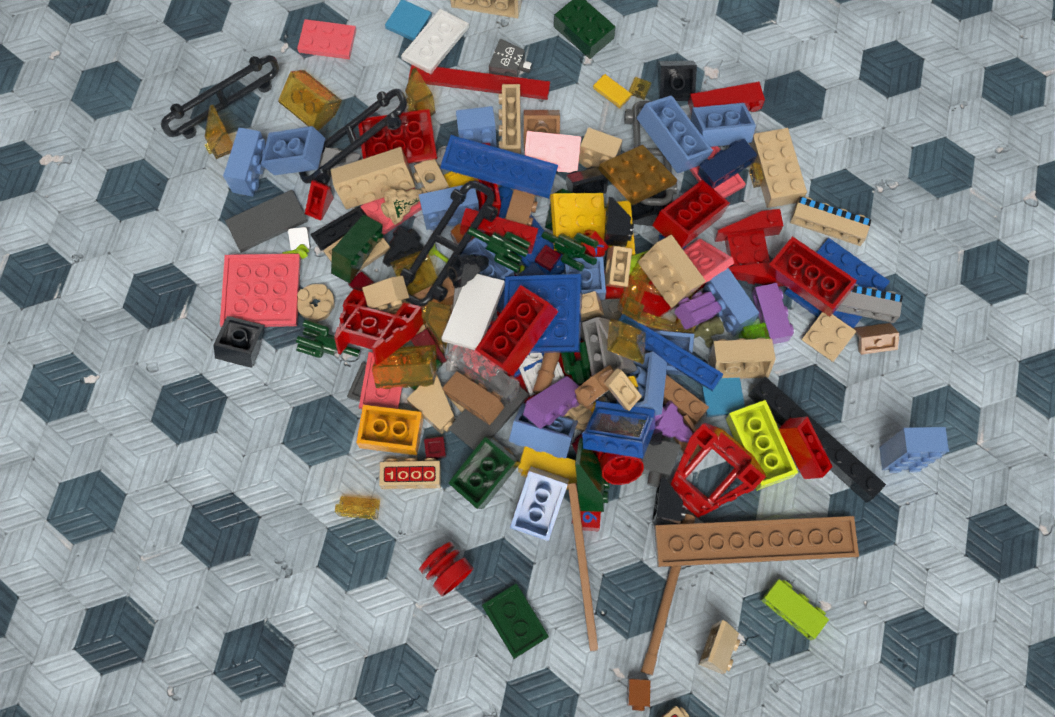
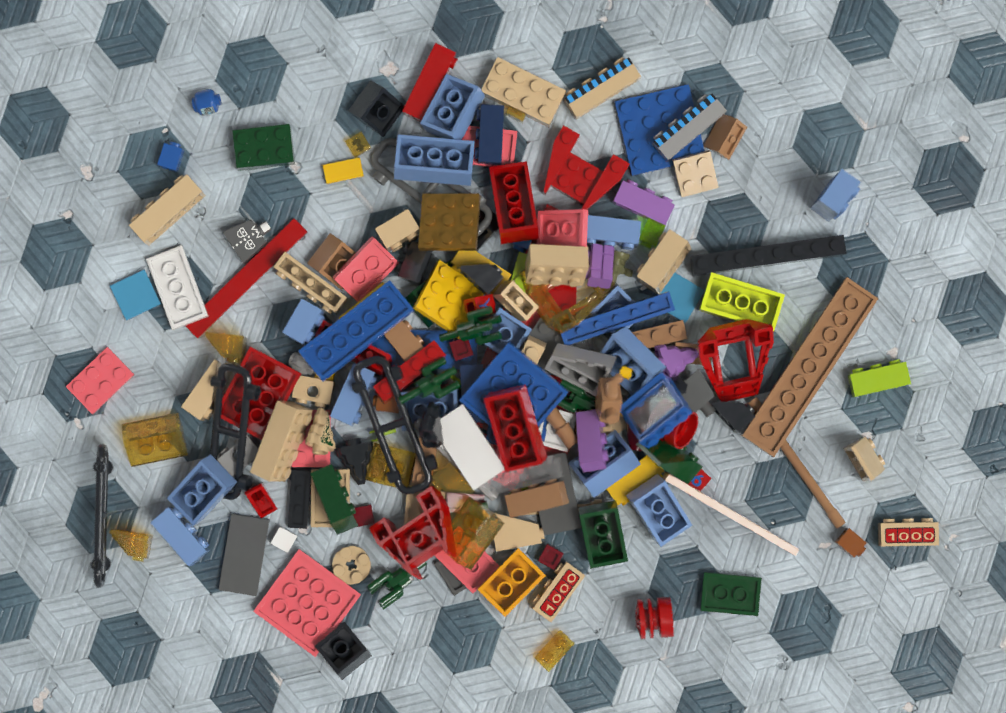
camera: 60 degrees left, 15 degrees up
lime hand [282,244,309,259] -> none
tan brick [363,276,409,311] -> none
tan plate [604,368,642,411] -> none
clear yellow slope [607,319,646,364] -> none
red brick [767,236,857,317] -> none
red brick [779,417,833,479] -> none
none -> tan slope [181,359,221,421]

